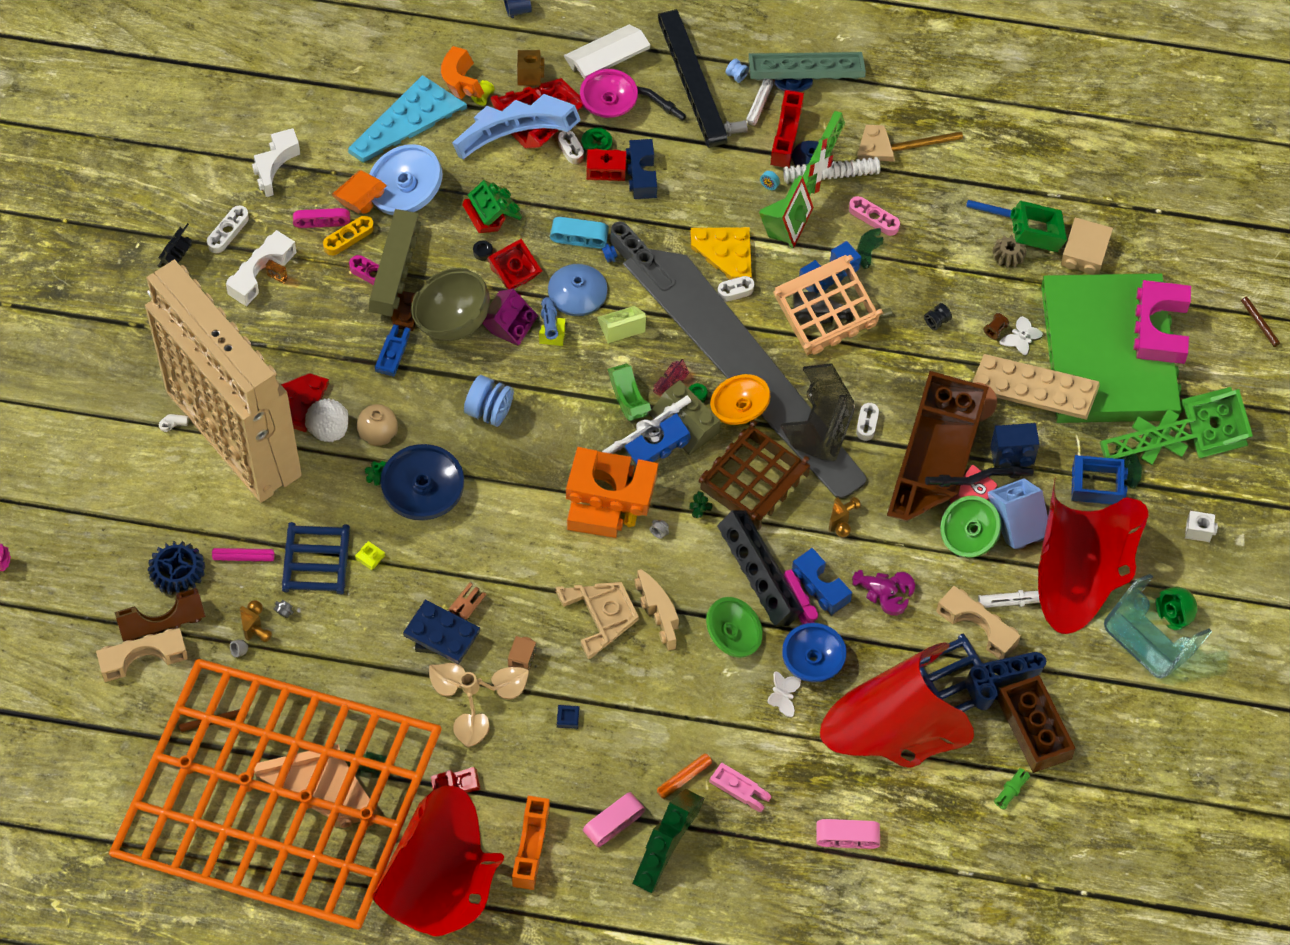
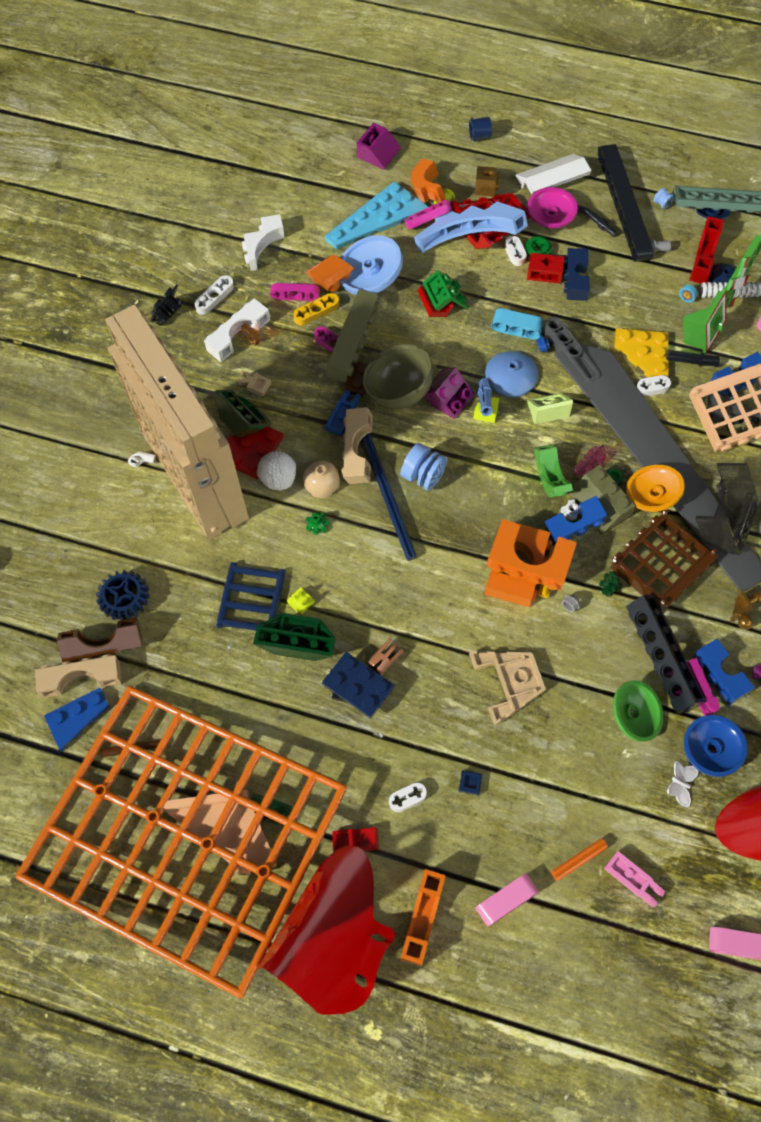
camera: 10 degrees right, 5 degrees up
dark pink axle [212,548,275,561] -> none
light grey hinge [230,639,248,657] -> none
pearl gold piece [240,600,272,642] -> none
dark grey plate [273,600,294,618] -> none
dark blue dish [381,444,464,520] -> none
tan plant [429,663,529,747] -> none
black tile [473,240,493,261] -> none
red slope [487,238,542,290] -> none
medium nougat brick [508,636,536,671] -> none
white piece [602,395,692,454] -> none
dark green arch [632,788,705,893] -> none
tan slope [634,569,679,651] -> none
white axle [746,79,774,126] -> none
none -> blue wing [44,688,110,752]
none -> dark green wedge [215,390,271,437]
none -> tan plate [237,371,271,397]
none -> dark green wedge [253,613,336,661]
none -> tan arch [341,407,373,484]
none -> magenta slope [356,122,401,170]
none -> dark blue axle [361,433,416,561]
none -> white beam [389,783,427,813]
none -> dark pink beam [404,200,452,229]
none -> black axle [666,350,720,367]

